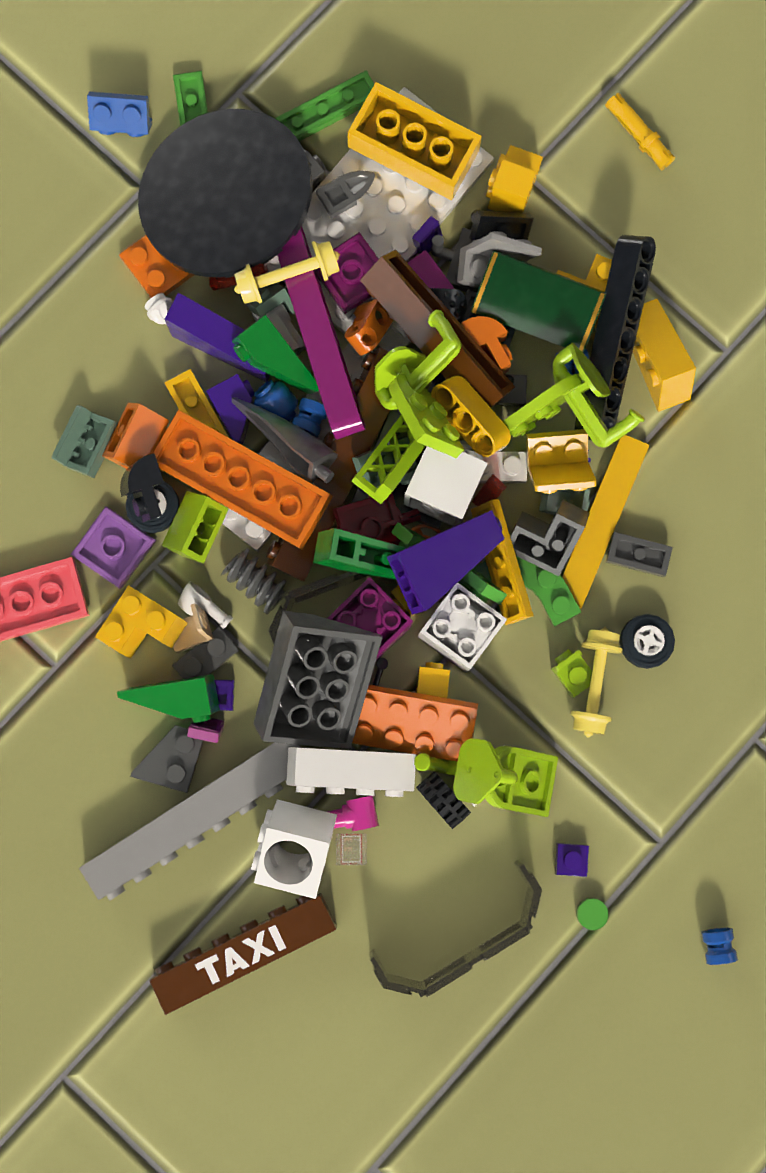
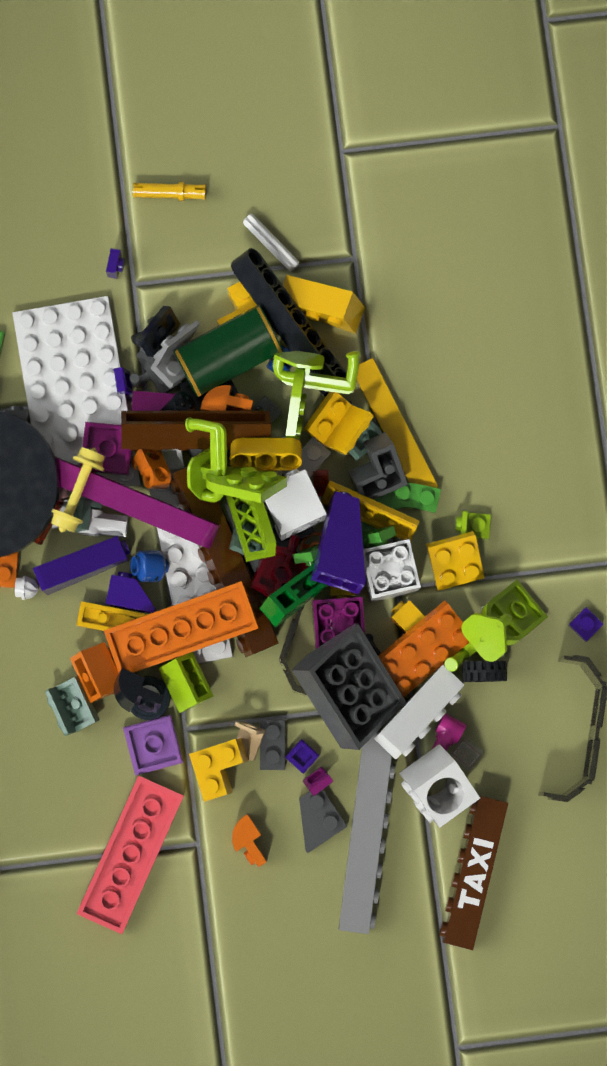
camera: 50 degrees left, 0 degrees up
green slope [117,674,220,723] -> none
white bar [178,581,233,629] -> none
dark grey piece [221,548,288,614] -> none
green slope [232,315,319,395] -> none
flat silver piece [232,397,338,483] -> none
blue wheel [292,398,327,438] -> none
dark grey plate [316,171,375,219] -> none
yellow brick [348,82,482,201] -> none
yellow brick [485,145,543,212] -> none
light yellow piece [570,627,623,738] -> none
dark grey plate [606,532,673,577] -> none
black wheel [619,614,675,669] -> none
none -> dark purple plate [106,248,125,279]
none -> orange brick [232,814,267,867]
none -> white axle [243,214,299,272]
none -> yellow plate [426,531,485,591]

